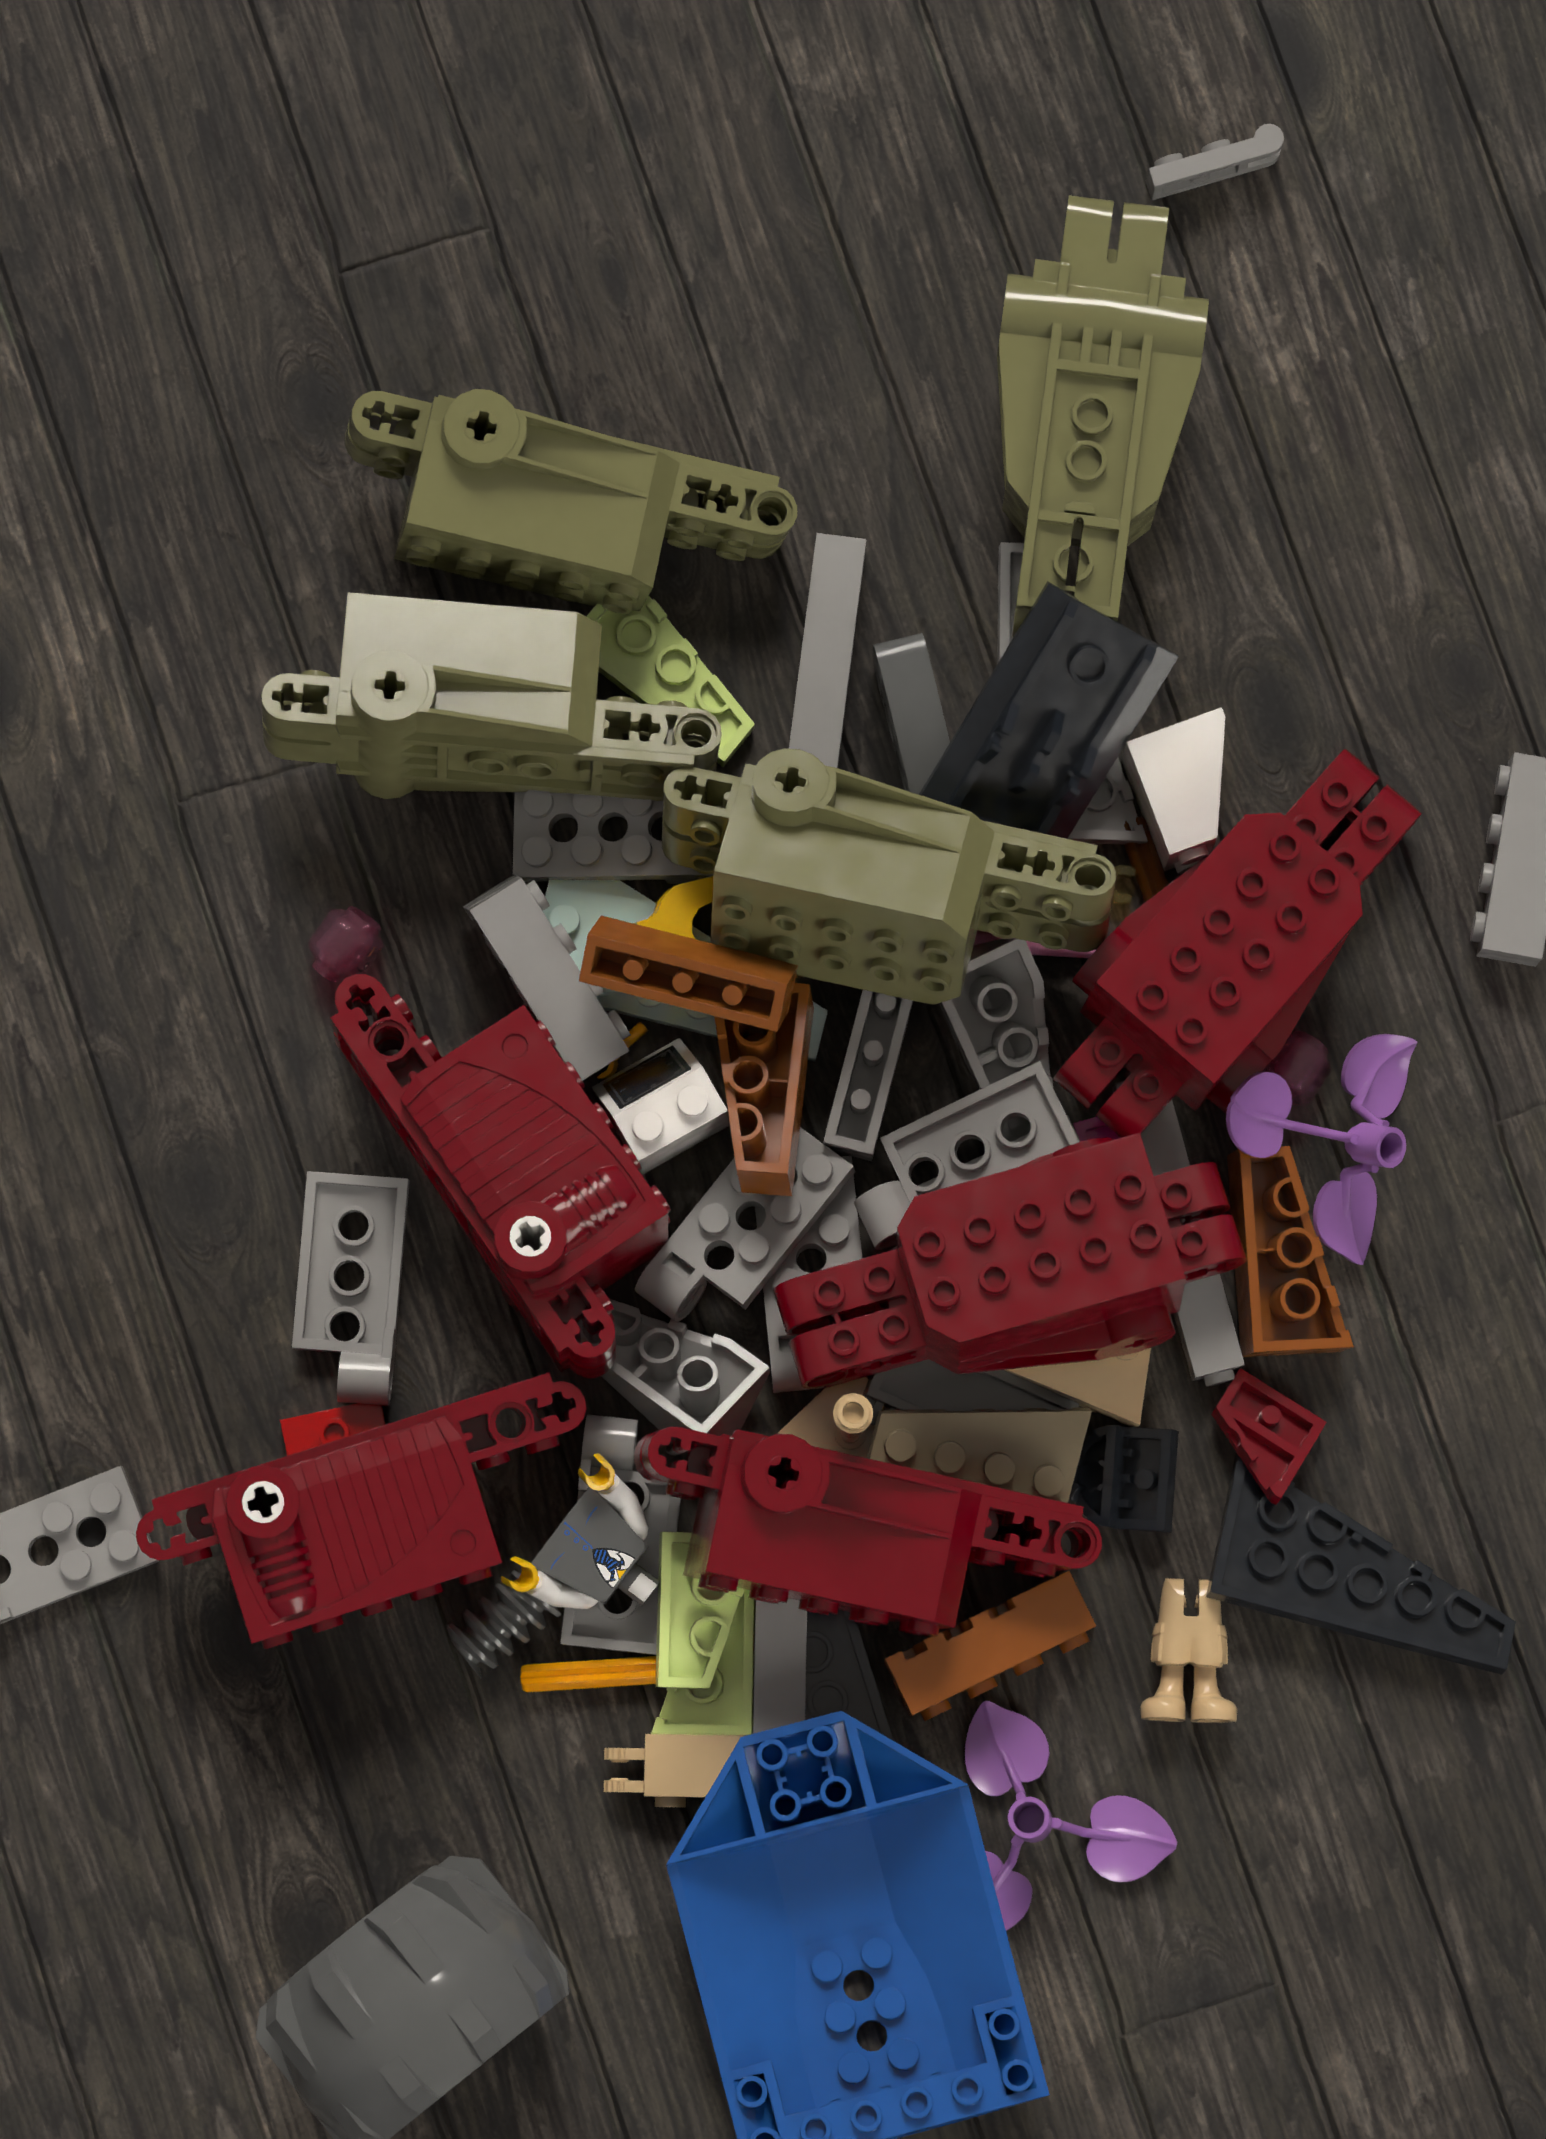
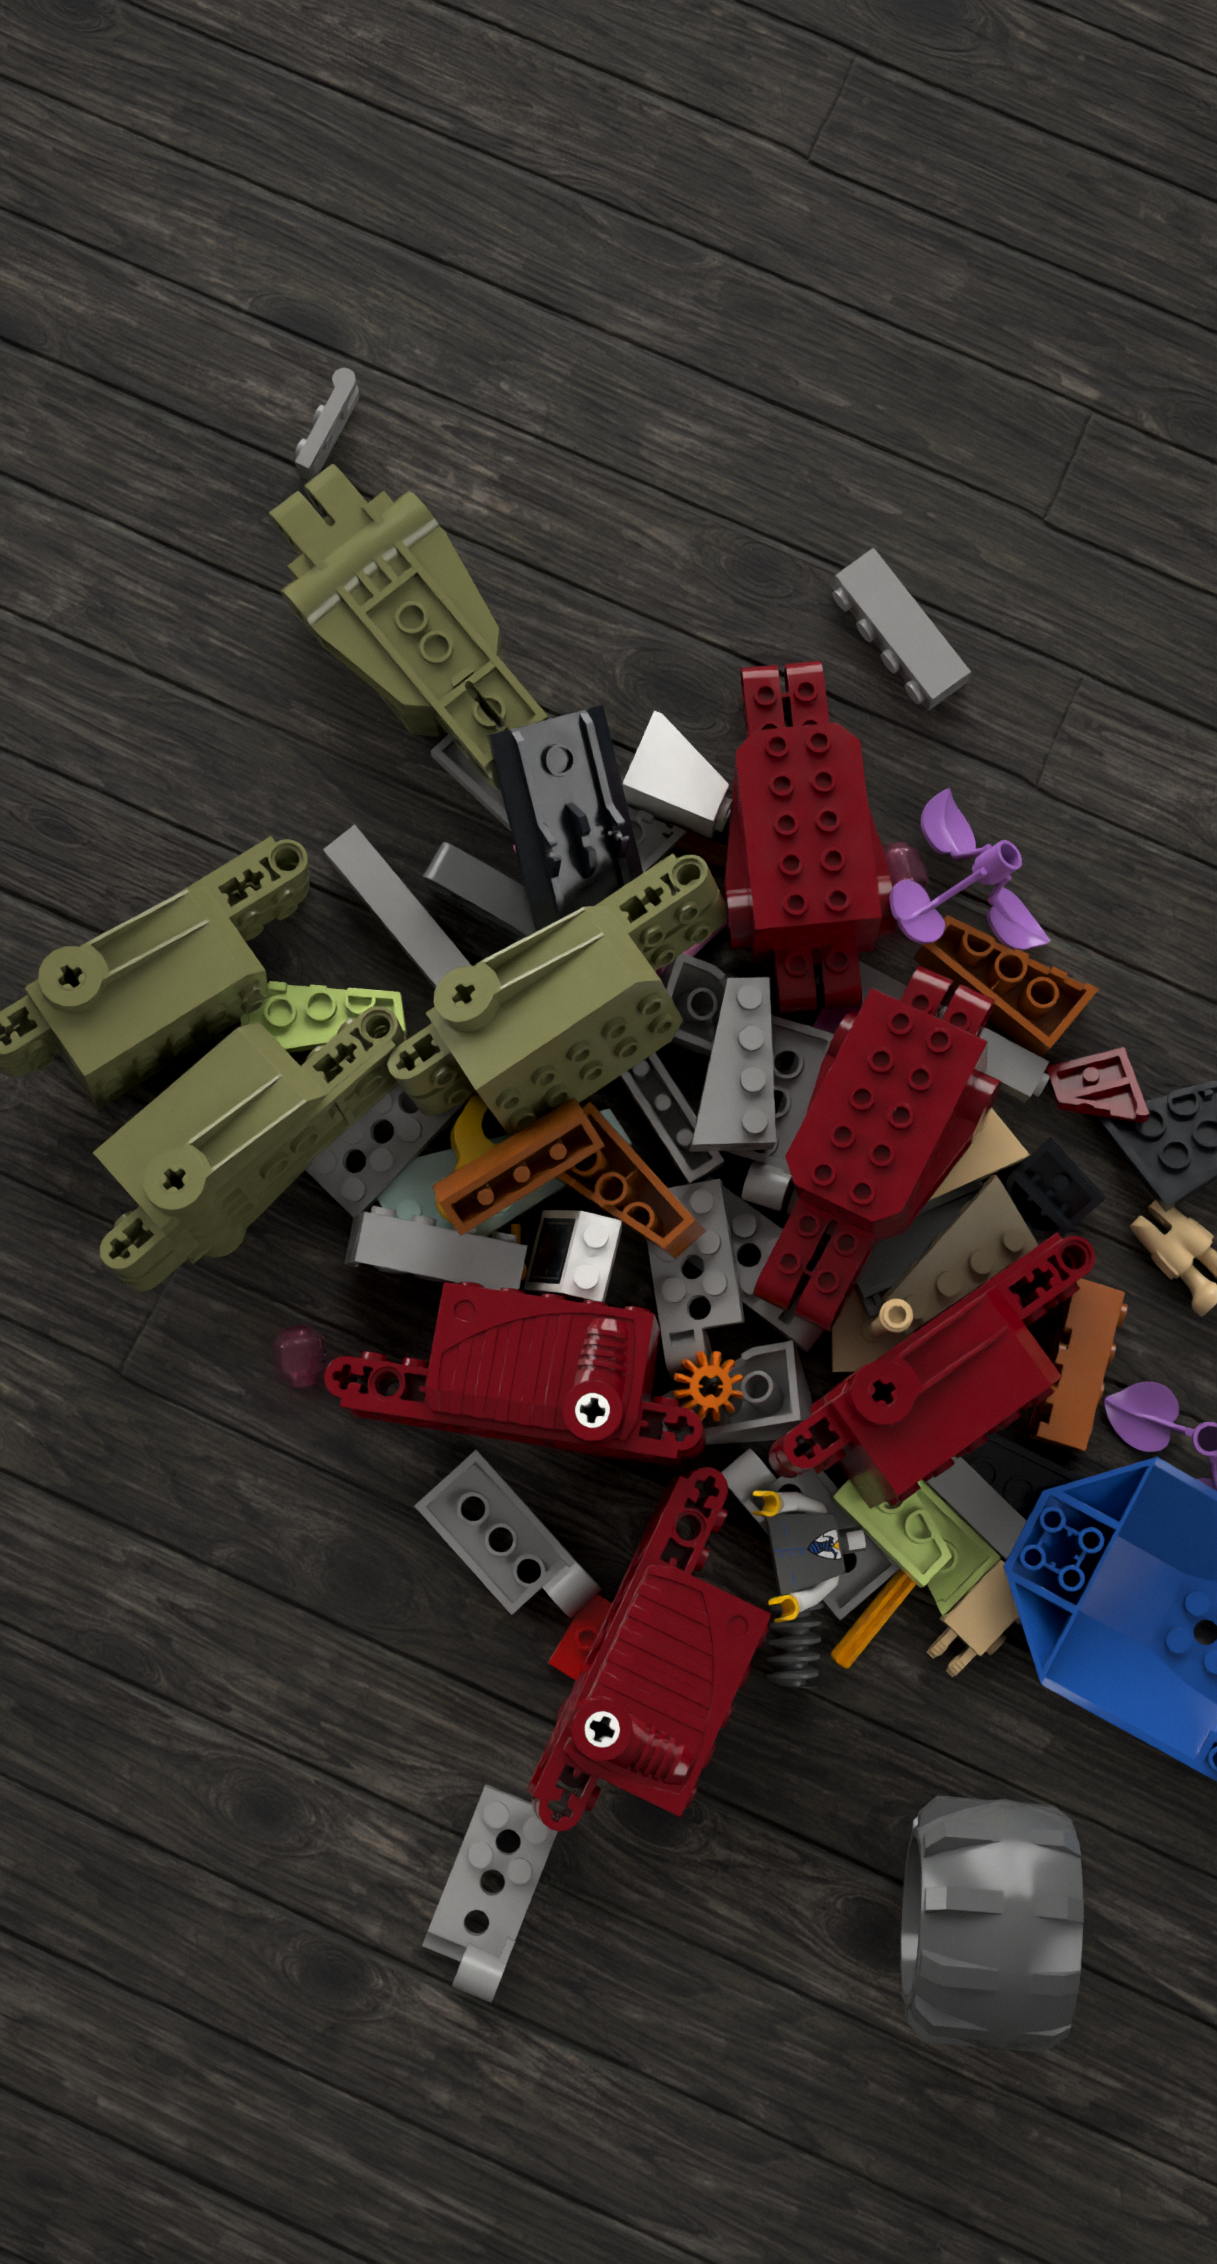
camera: 45 degrees left, 0 degrees up
none -> orange gear [673,1351,744,1421]
none -> light grey wedge [689,977,776,1152]

